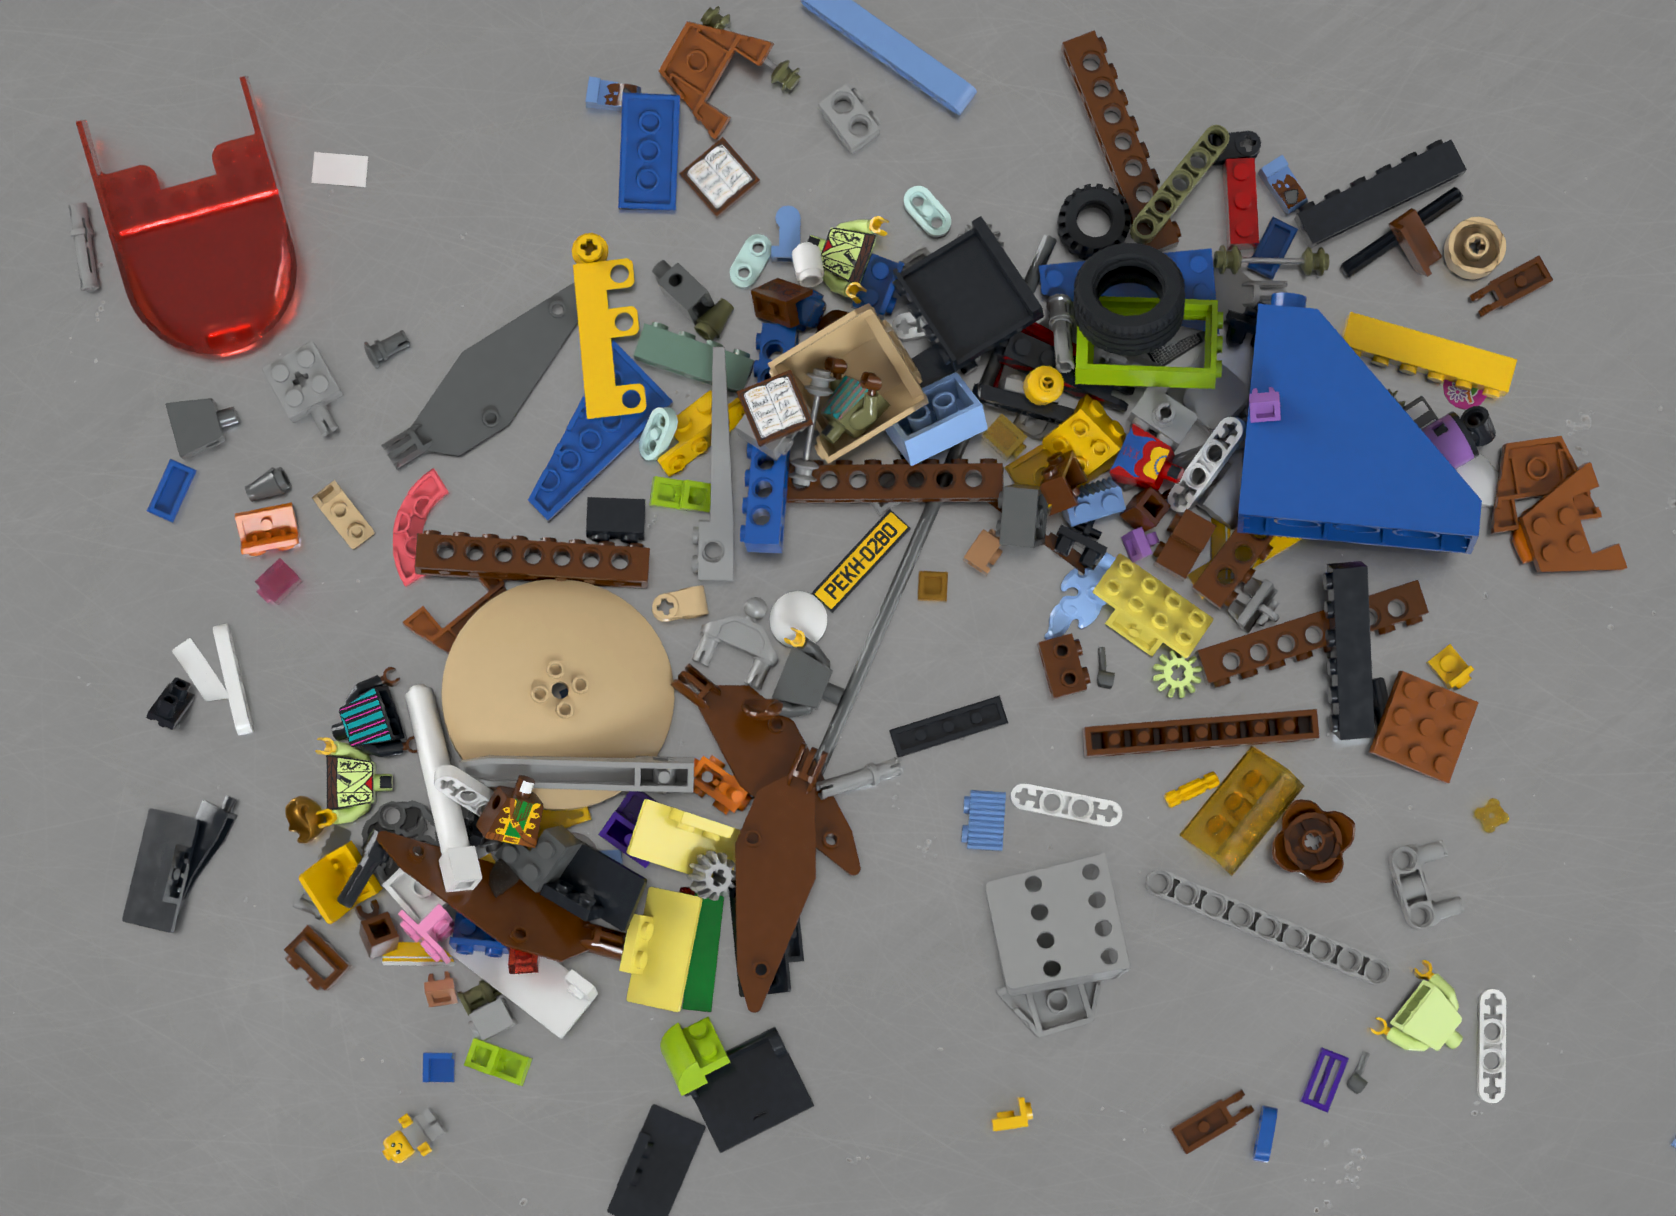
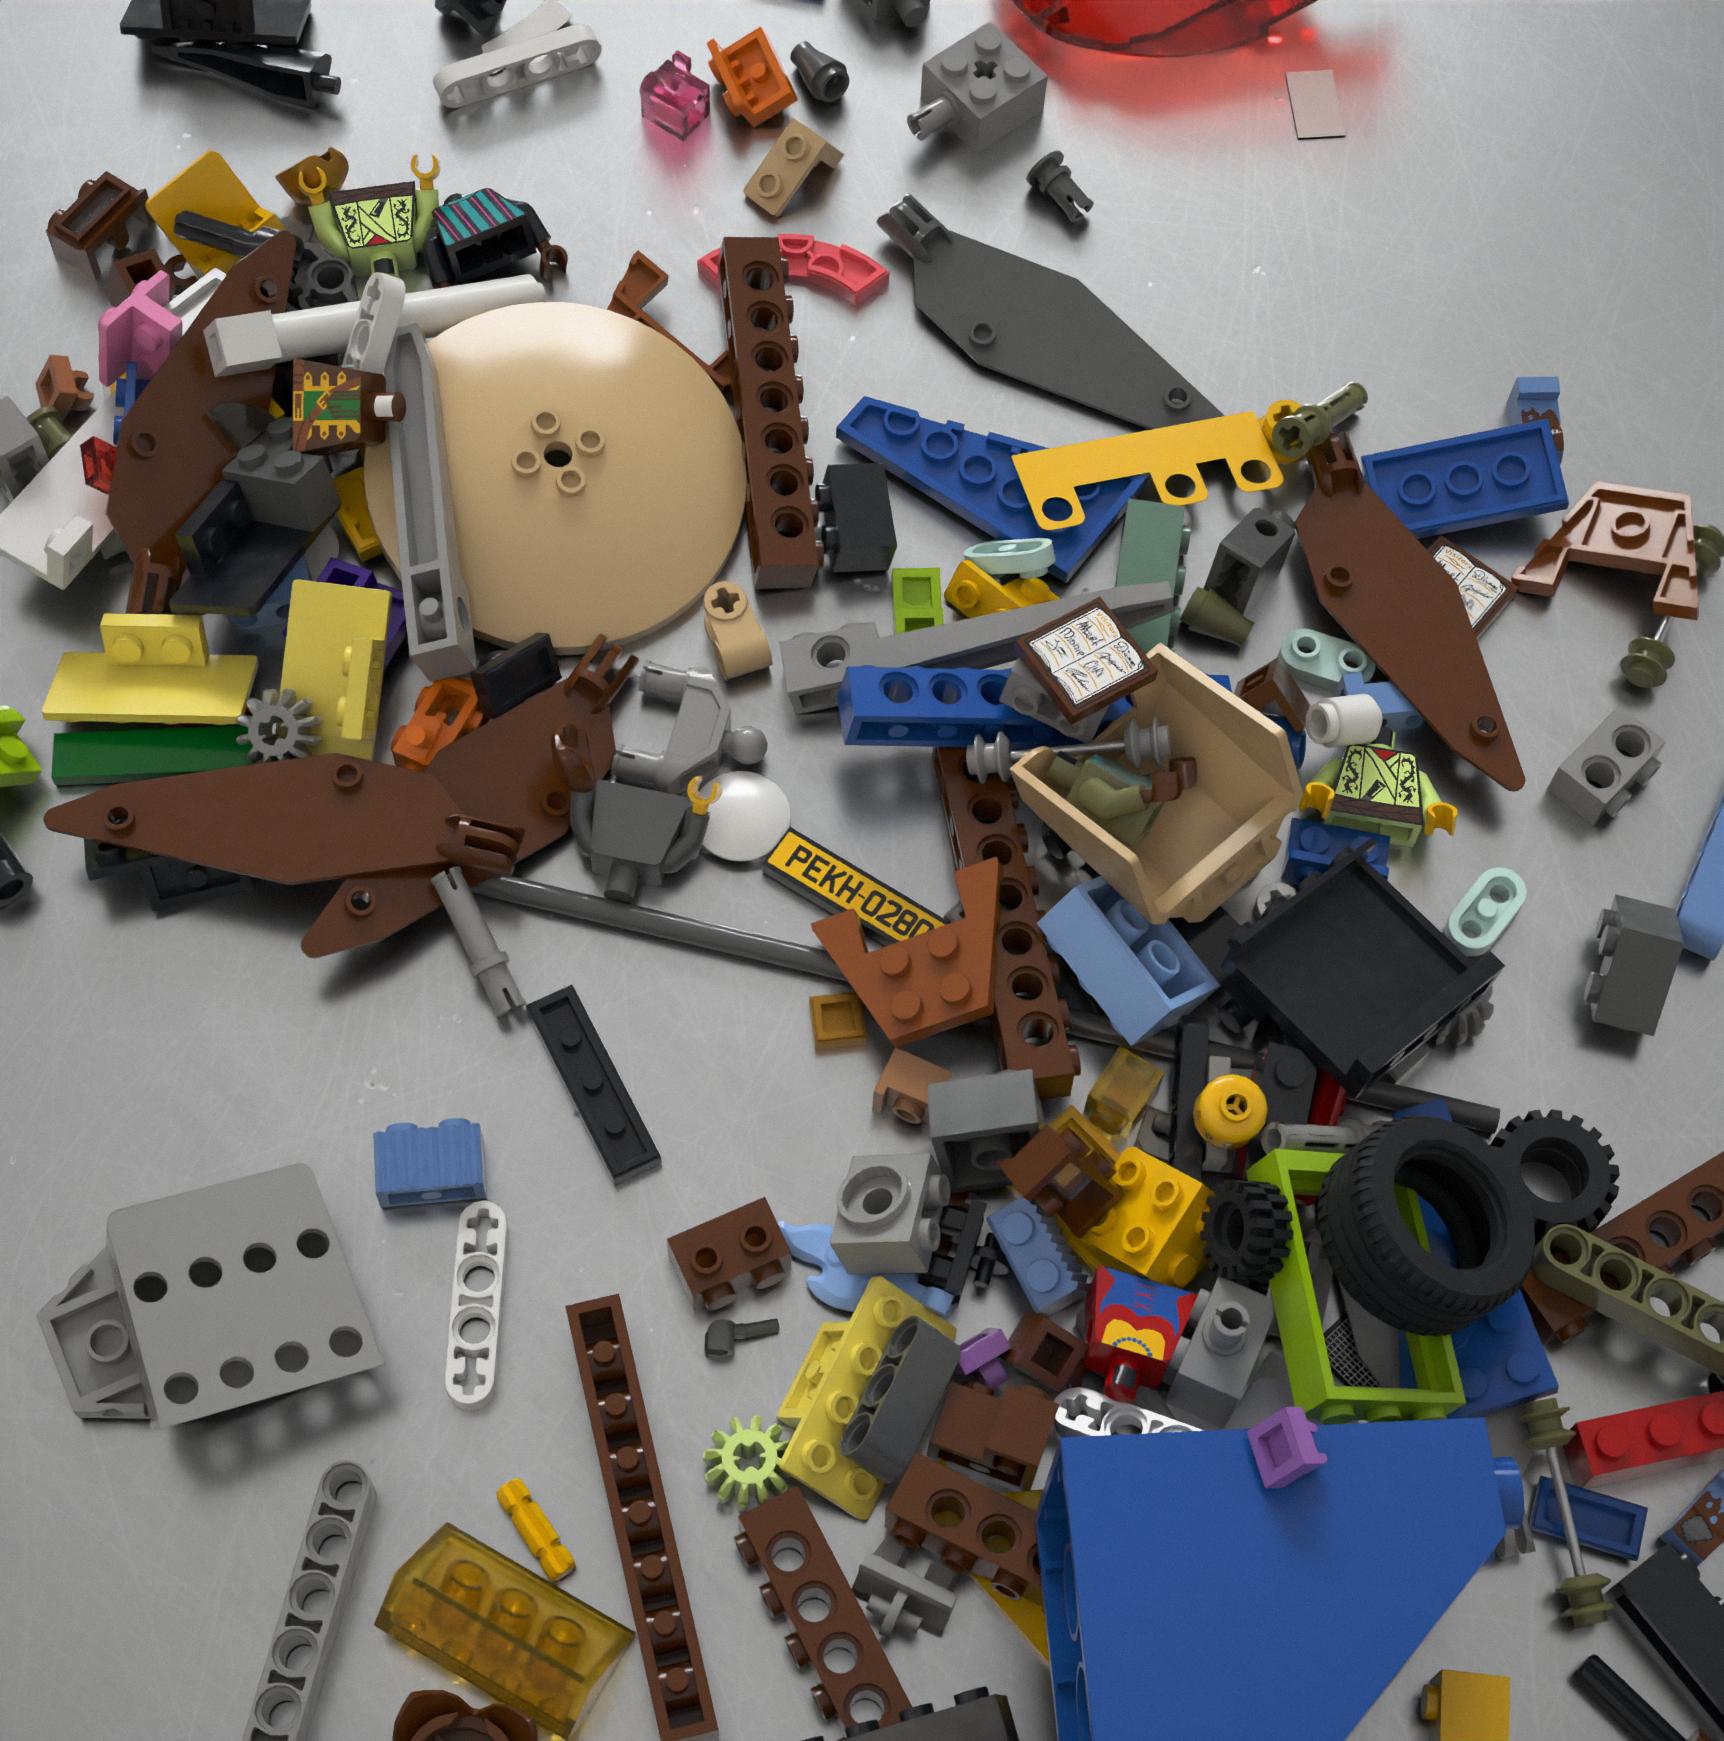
camera: 80 degrees right, 20 degrees down
none -> black tile [470,633,562,719]
none -> dark orange wing [811,857,1004,1048]
none -> light grey brick [830,1153,951,1275]
none -> dark grey beam [839,1315,960,1484]
none -> black tyre [1200,1179,1293,1281]
none -> olive pin [1272,382,1368,459]
none -> reddish brown wing [1294,431,1526,792]
none -> dark grey brick [1584,894,1684,1036]

